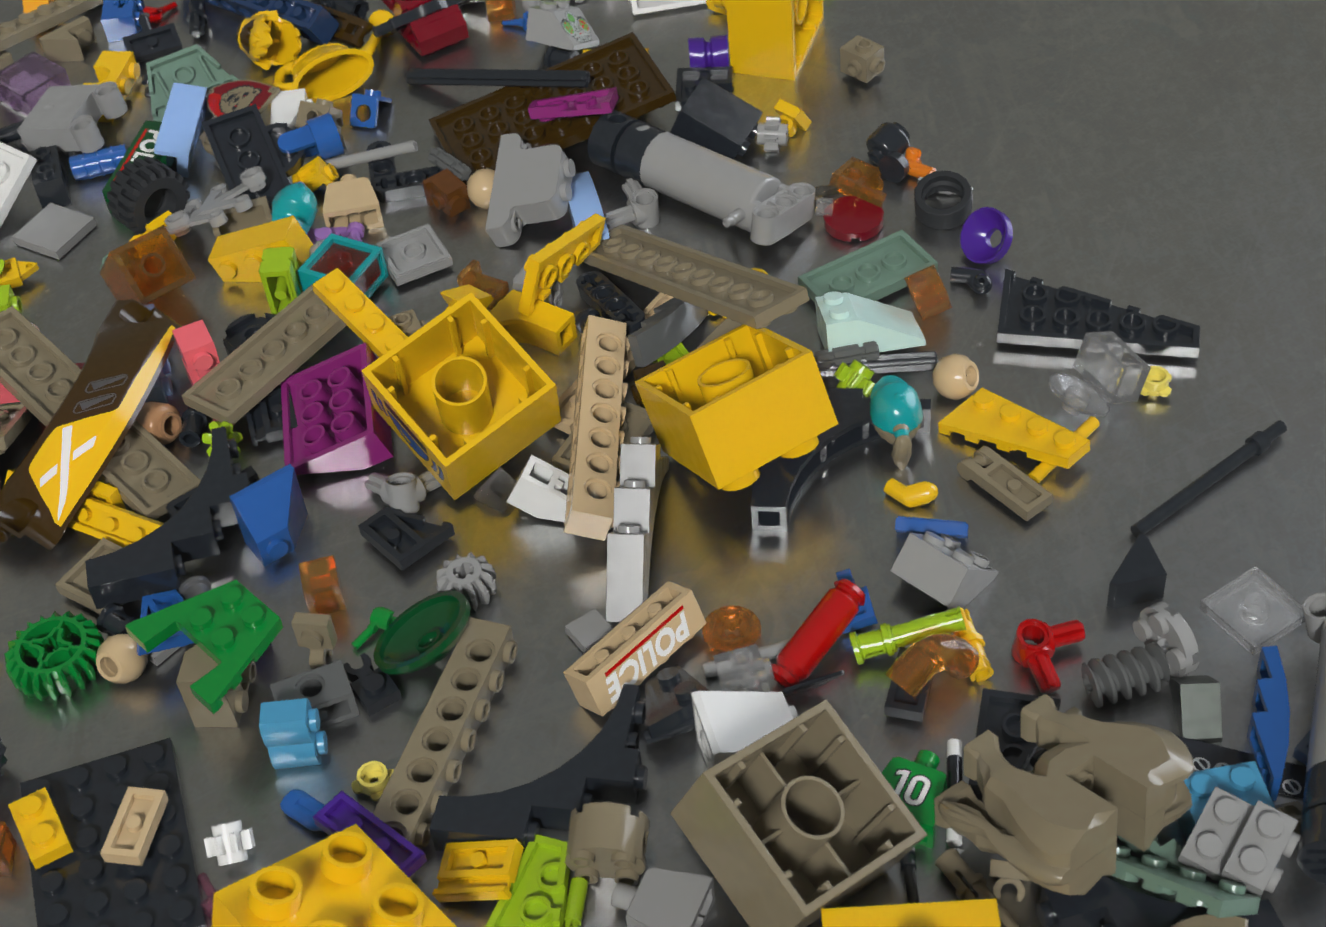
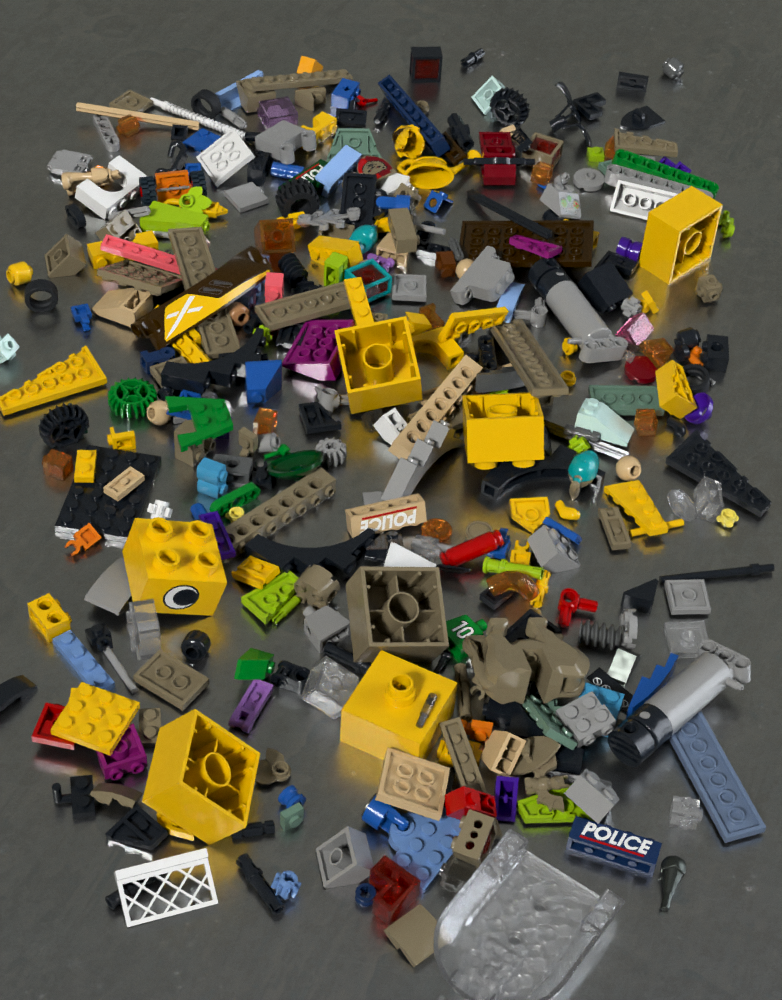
camera: 20 degrees right, 0 degrees up
none -> yellow bracket [107,427,136,451]
none -> dark blue leg [140,347,175,375]
none -> green beam [209,482,261,518]
none -> light grey brick [255,433,280,453]
none -> black piece [278,253,308,288]
none -> dark tan brick [388,208,420,253]
none -> dark tan piece [465,521,493,540]
none -> yellow plate [509,497,550,534]
none -> yellow plate [510,540,531,565]
none -> yellow plate [562,337,577,355]
none -> clear pink panel [615,312,654,347]
none -> yellow wedge [655,360,697,419]
none -> light grey plate [664,579,711,615]
none -> black brick [702,334,729,372]

